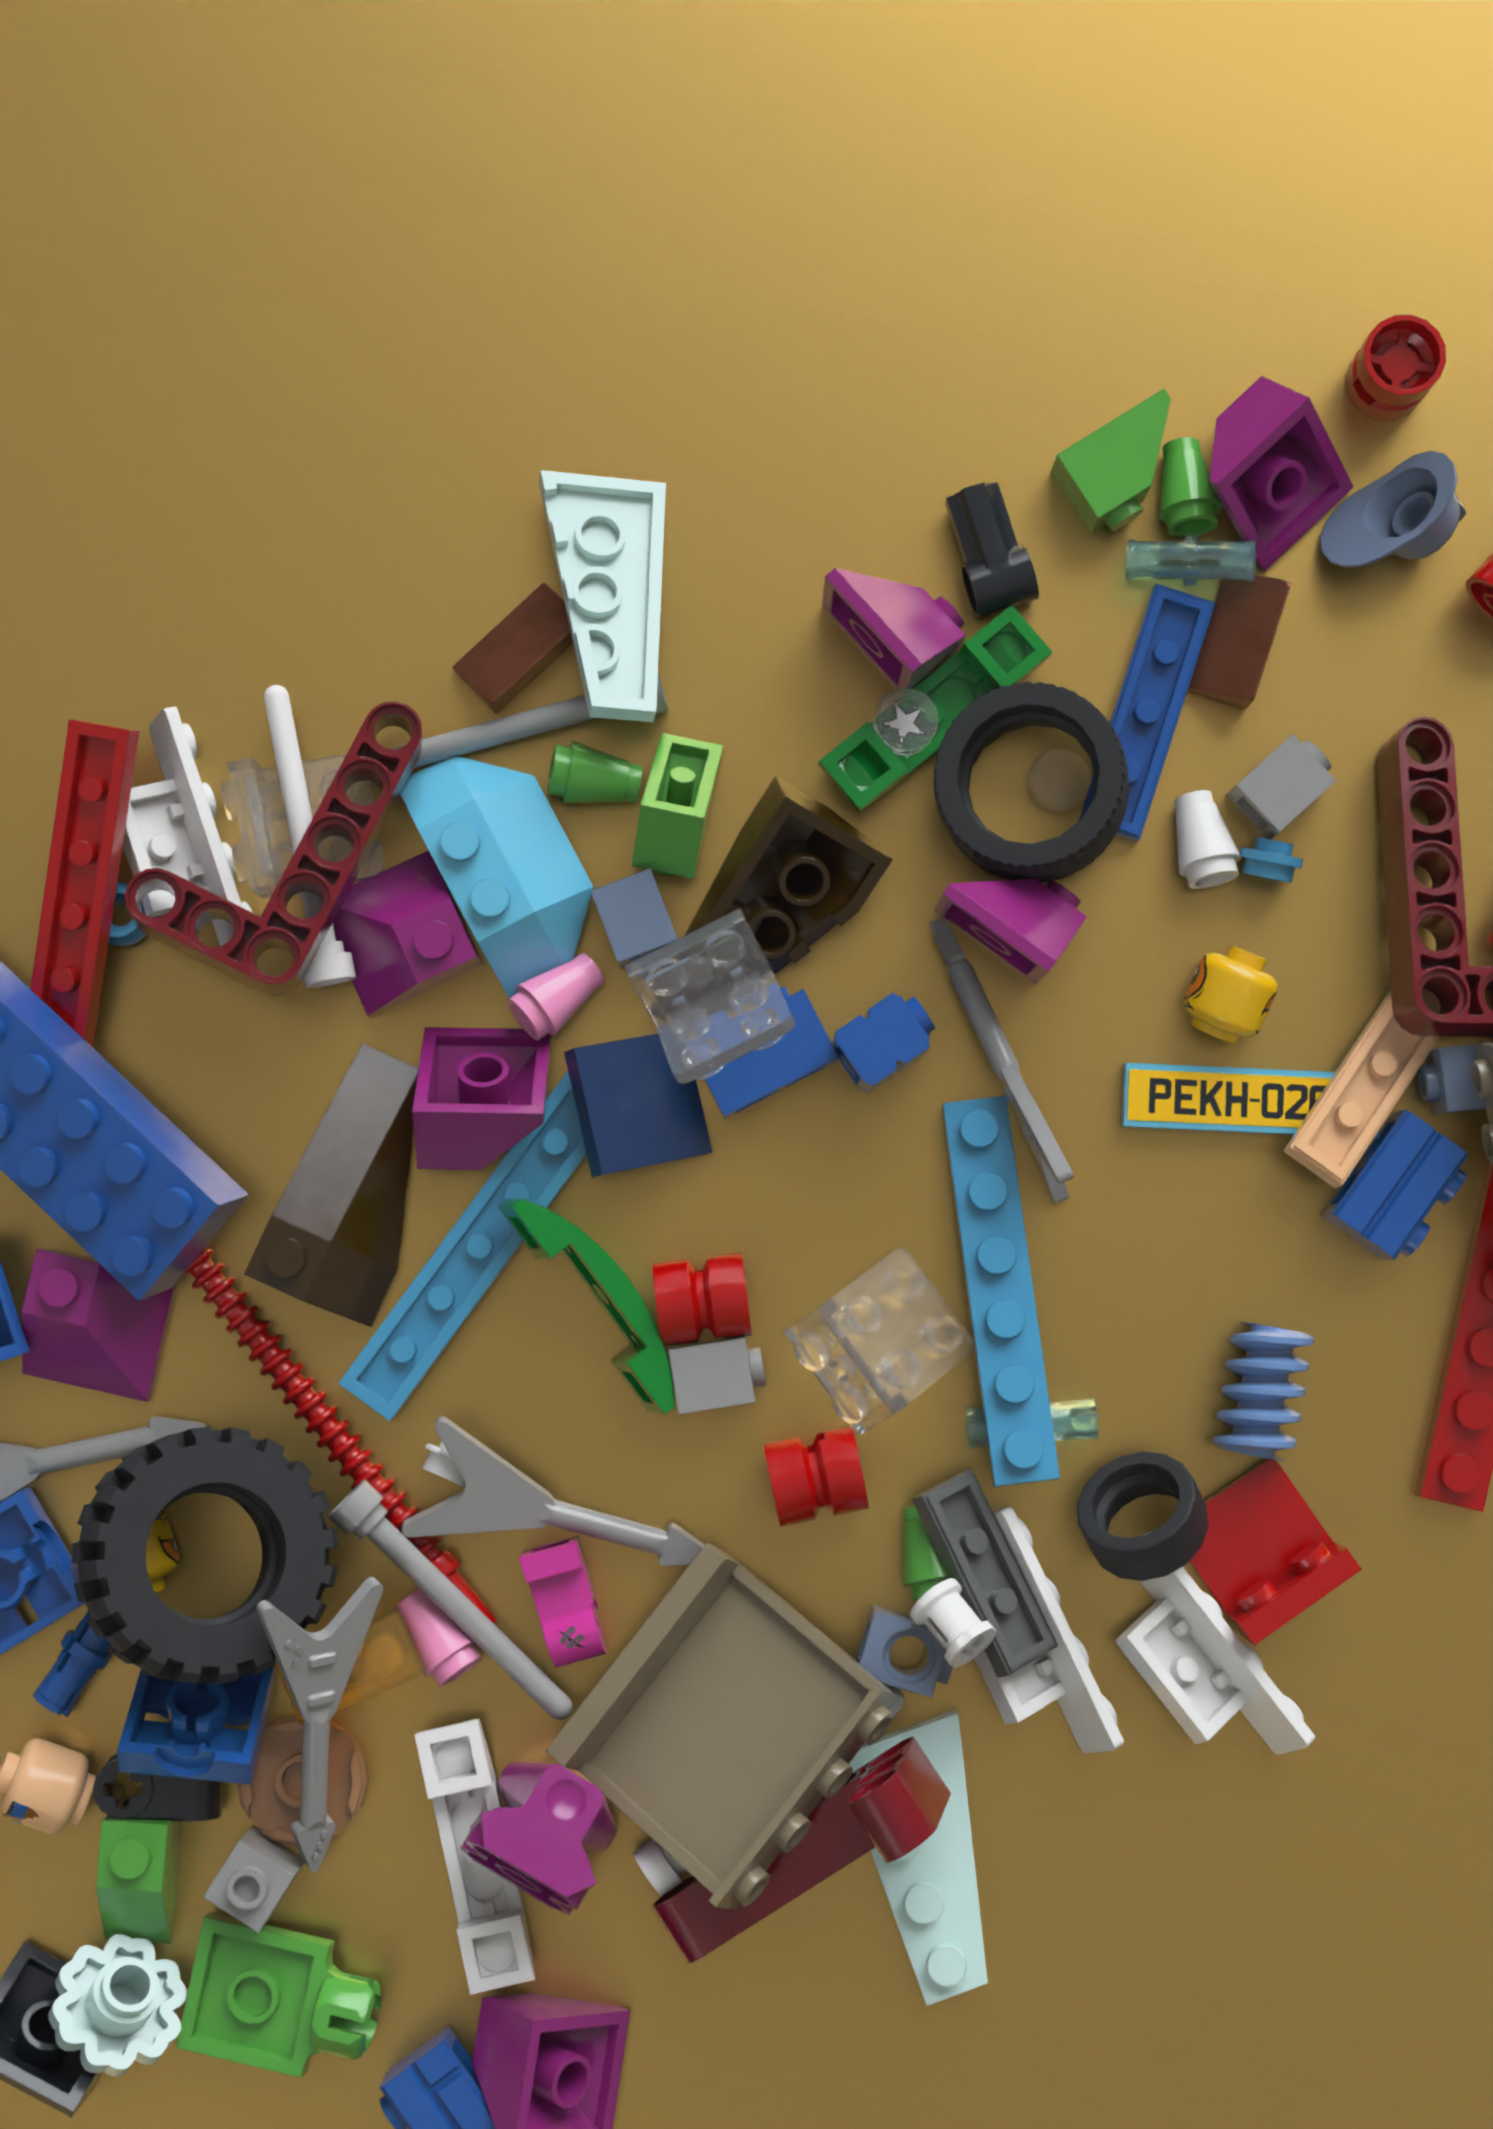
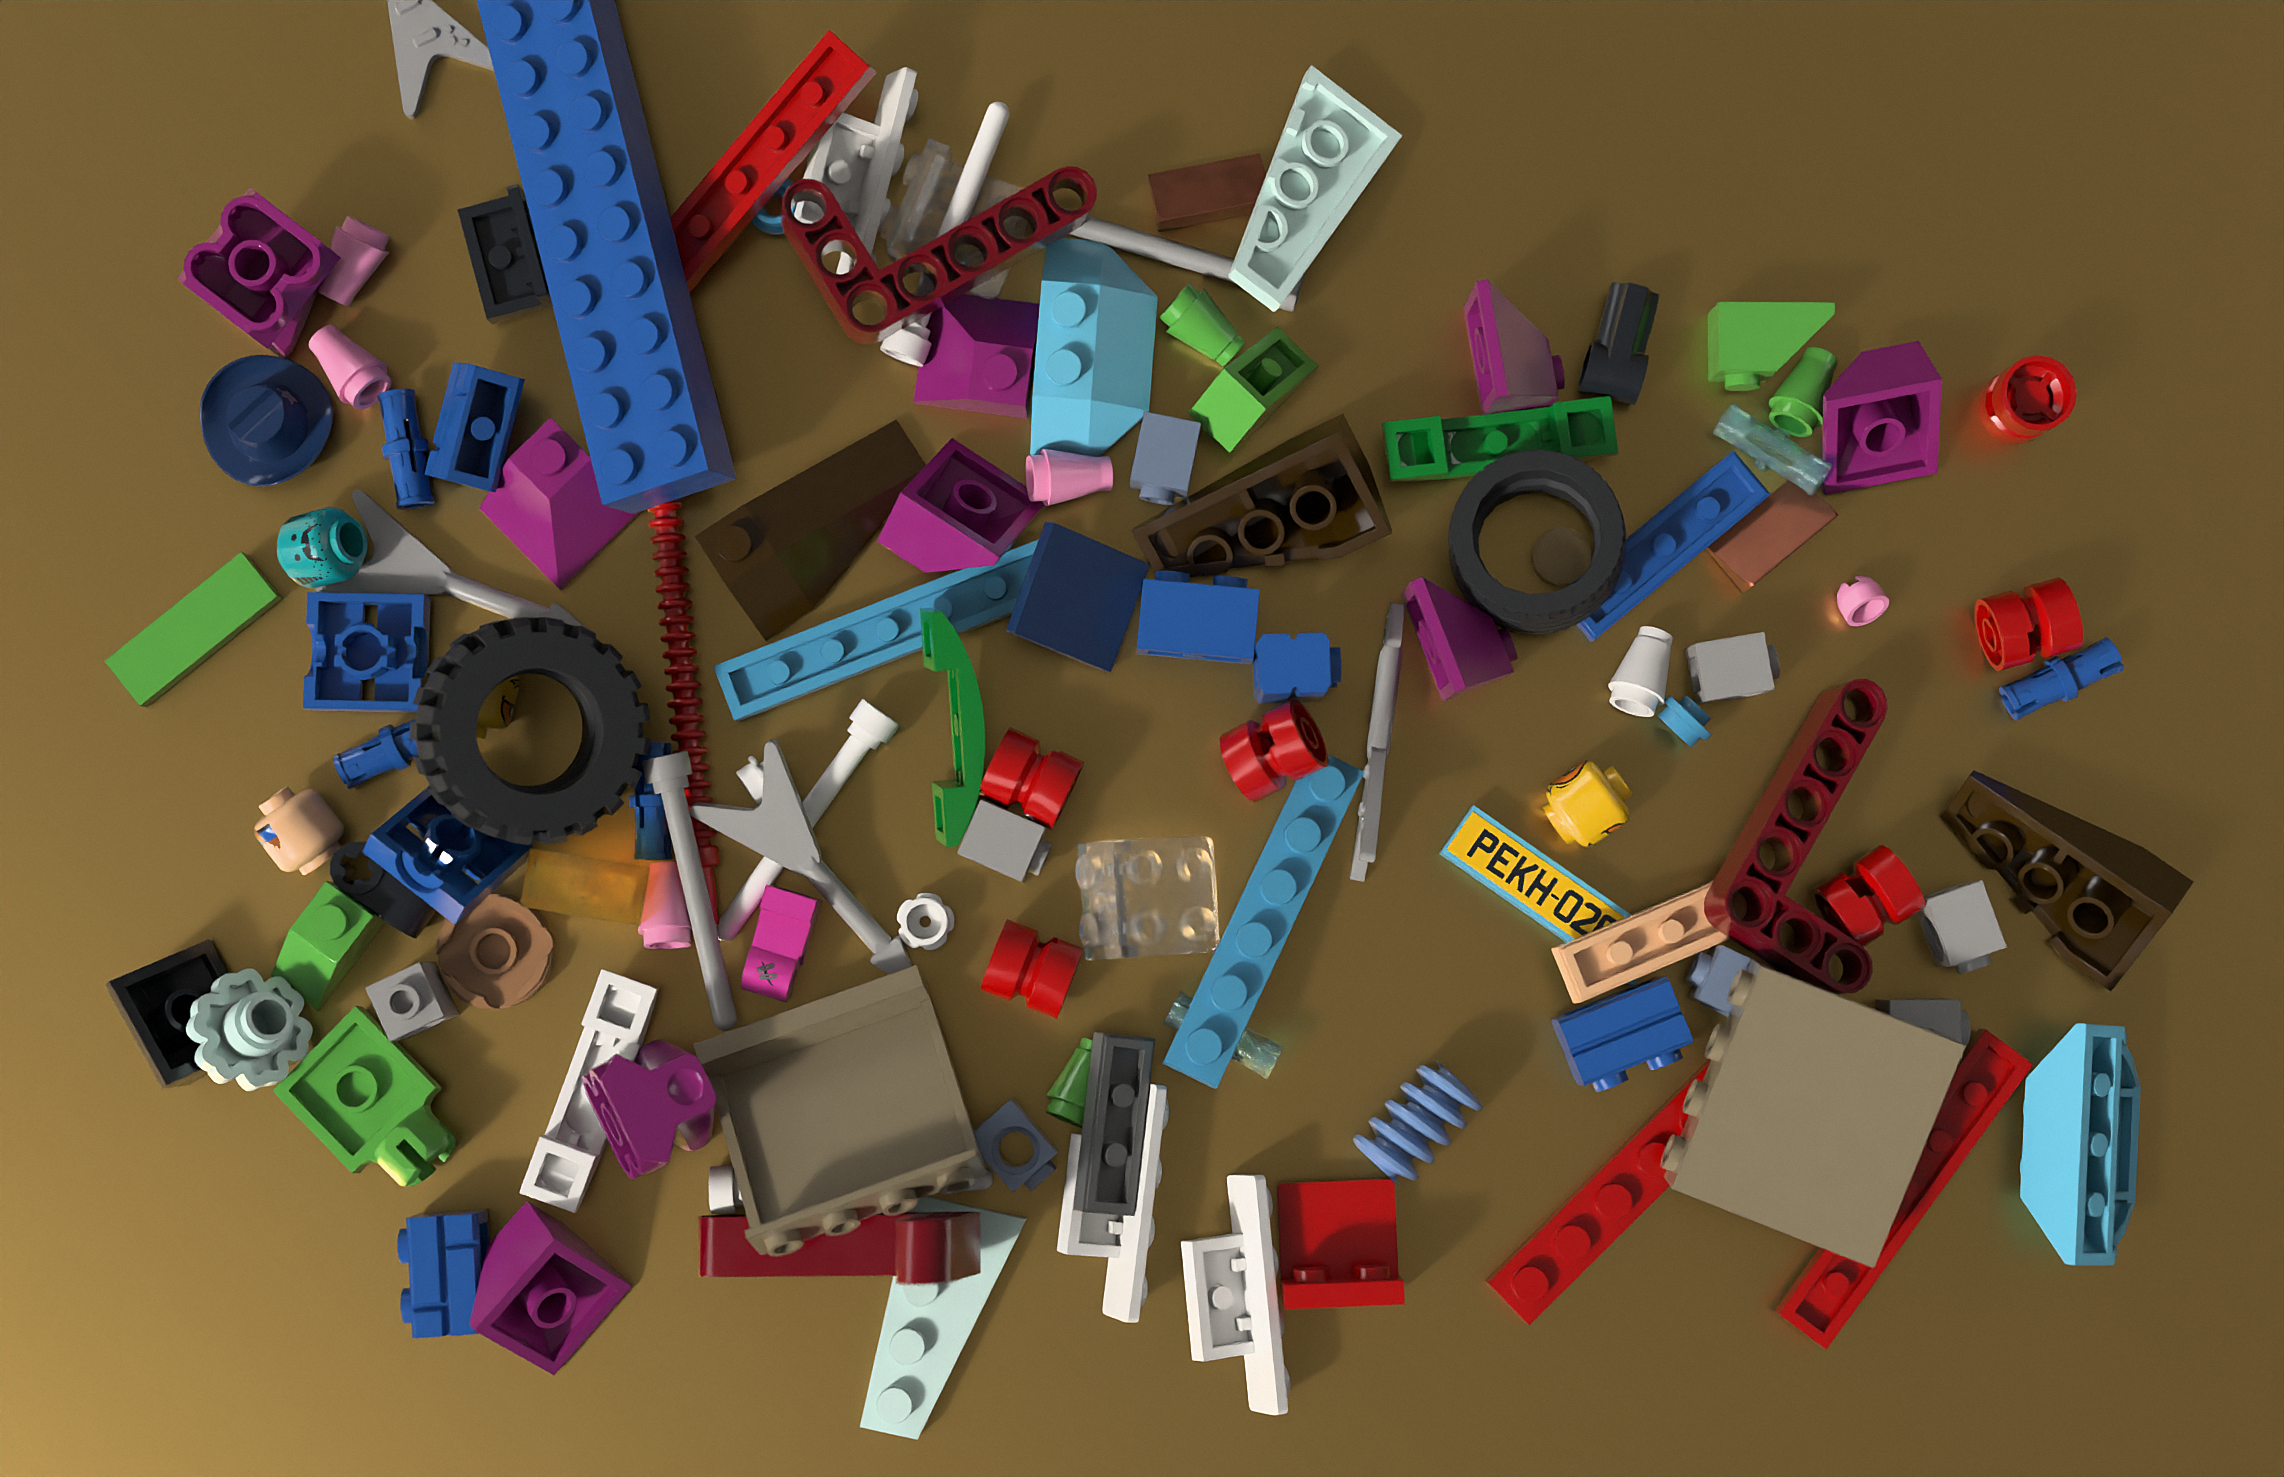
camera: 30 degrees right, 0 degrees up
light grey piece [256,1577,384,1872] -> none
clear bracket [625,908,795,1084] -> none
clear tile [873,688,939,755] -> none
white bush [910,1578,997,1668] -> none
black tyre [1077,1451,1209,1581] -> none
sand blue piece [1320,451,1466,568] -> none
none -> blue pin [629,742,672,860]
none -> white piece [716,699,900,942]
none -> white plate [897,893,955,950]
none -> red wheel [1219,698,1329,802]
none -> bright pink hinge [1837,575,1889,627]

